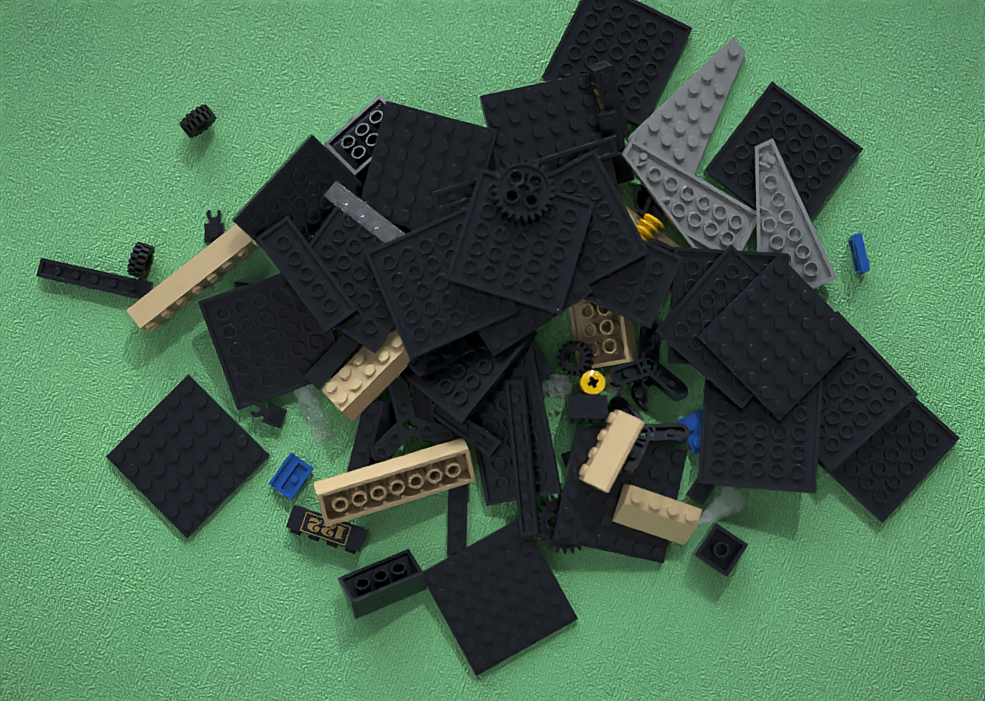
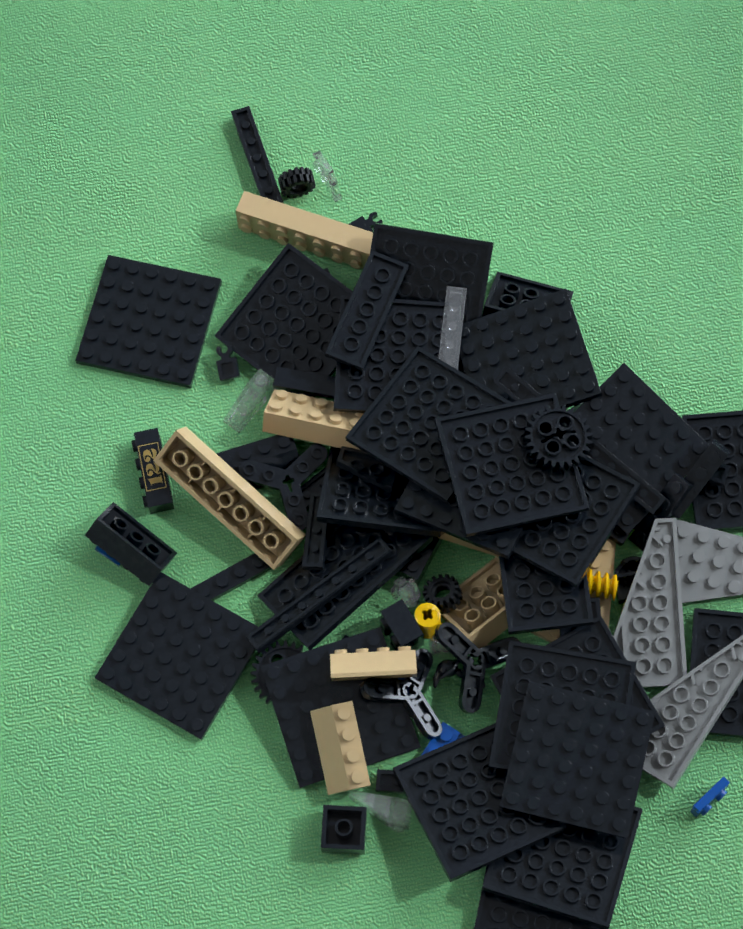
camera: 65 degrees right, 15 degrees down
black tyre [180,104,216,138] -> none
blue plate [269,452,314,500] -> none
none -> clear wing [312,151,342,202]

